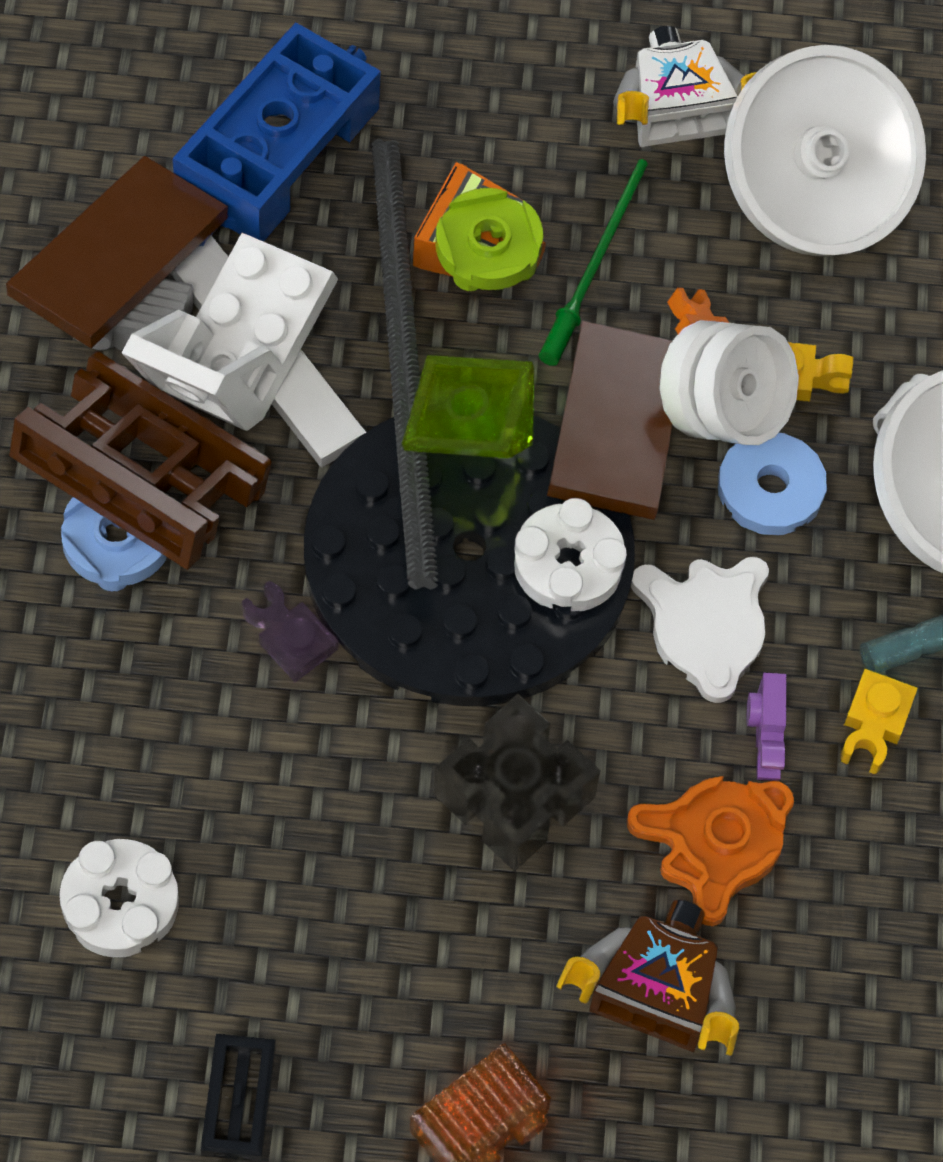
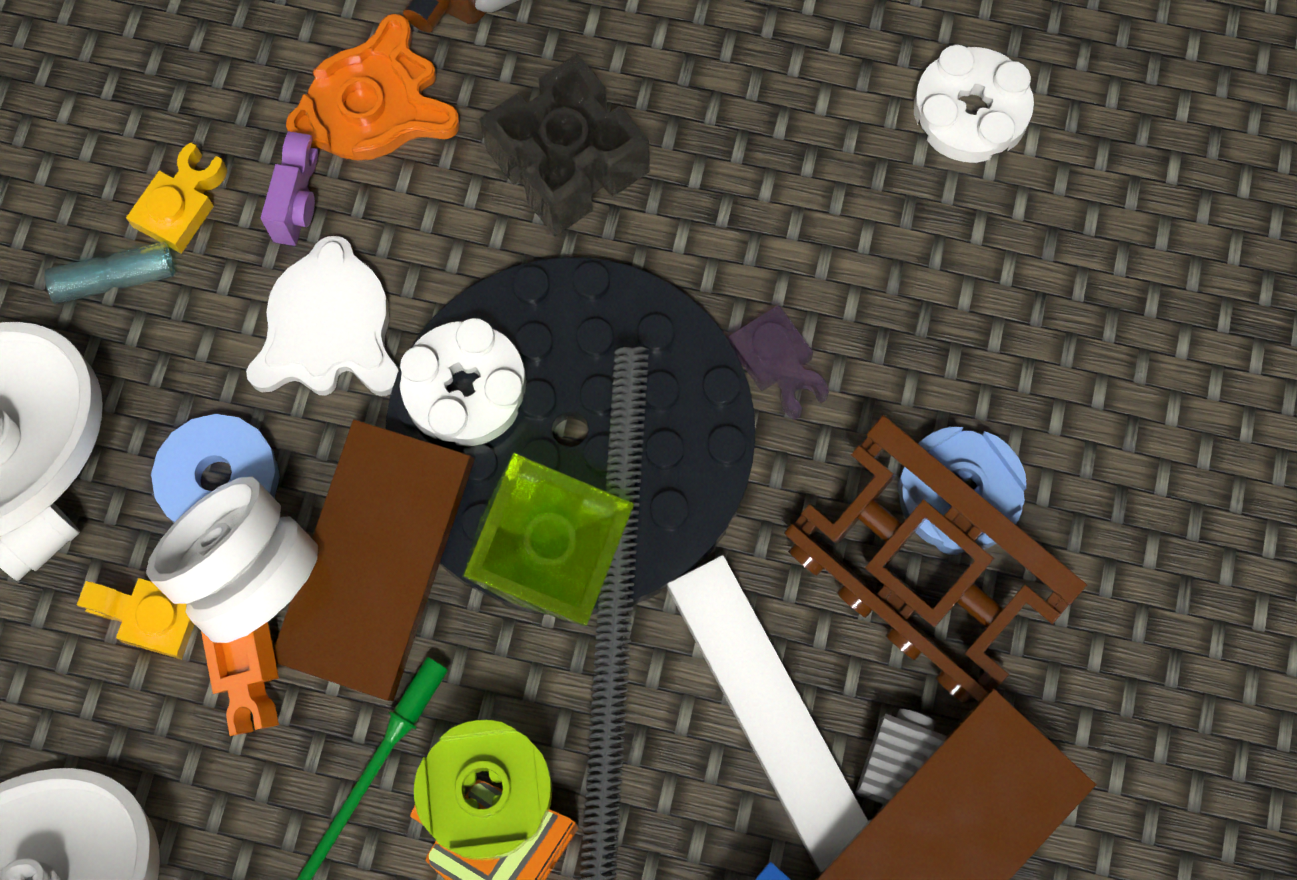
camera: 165 degrees left, 10 degrees up
white bracket [122,233,338,431] -> none

